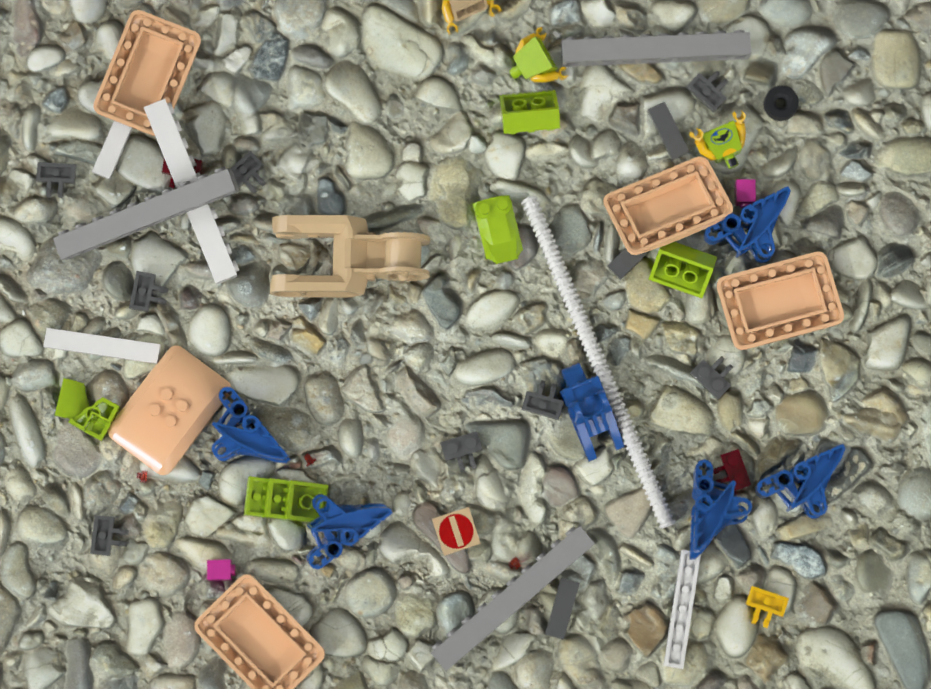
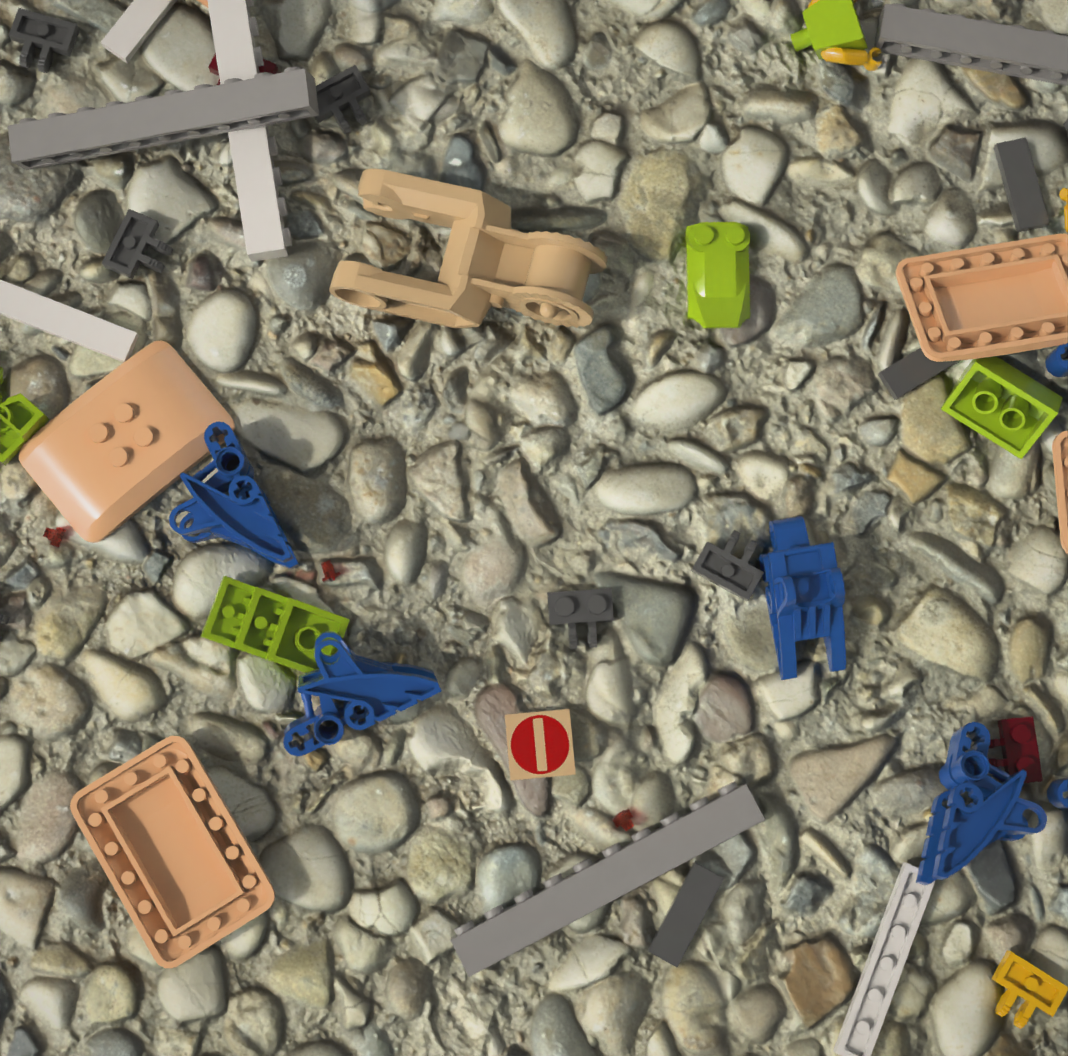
camera: 10 degrees right, 0 degrees up
dark pink brick [207,560,236,581] -> none
lime slope [499,90,560,134] -> none
white piece [521,196,676,529] -> none
dark grey hinge [690,356,733,400] -> none

